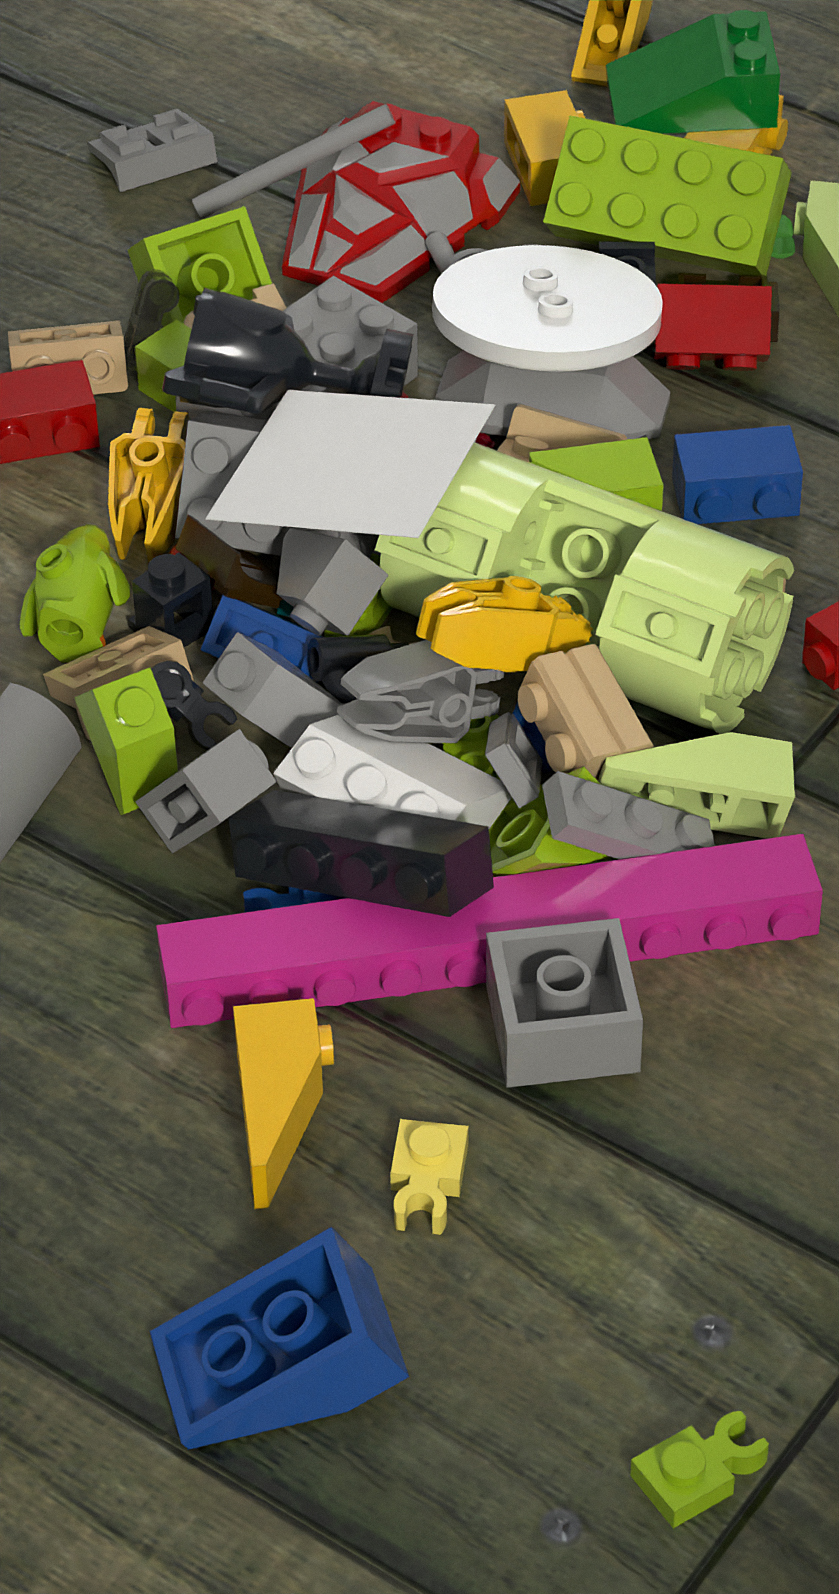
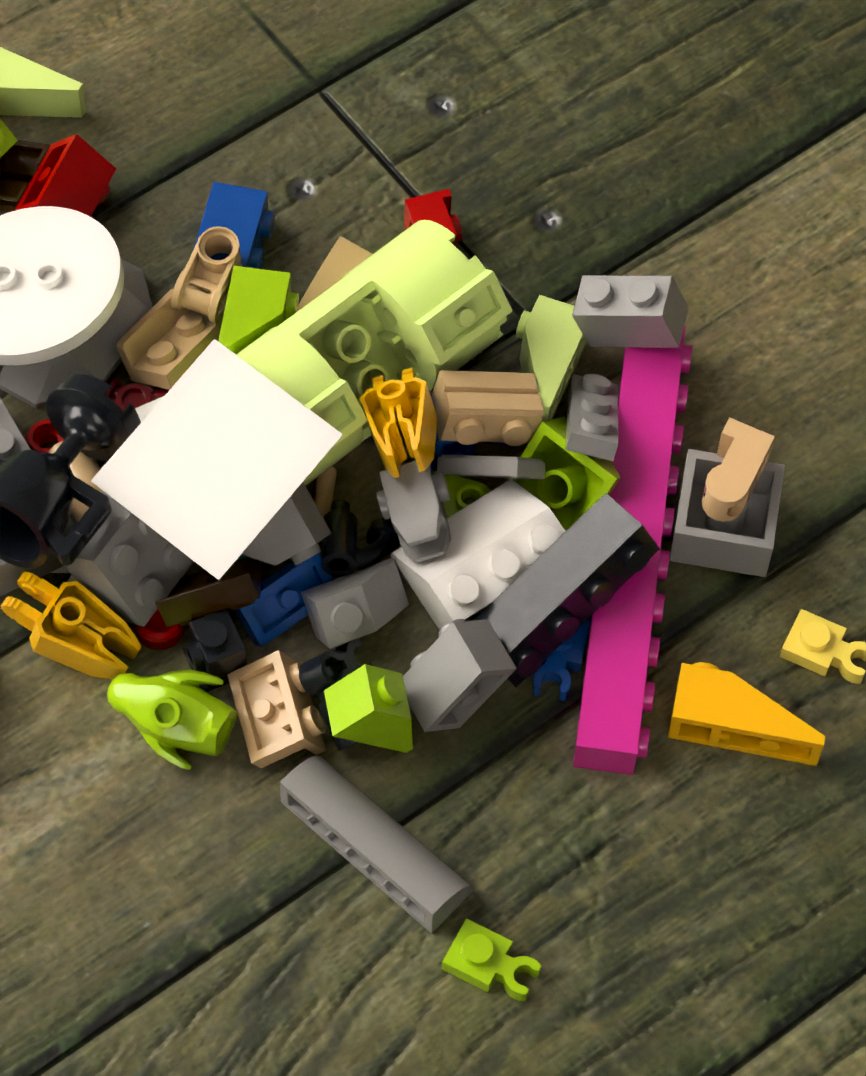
camera: 75 degrees left, 15 degrees up
none -> tan piece [171,226,242,324]
none -> light grey brick [572,275,689,348]
none -> tan leg [701,417,775,522]

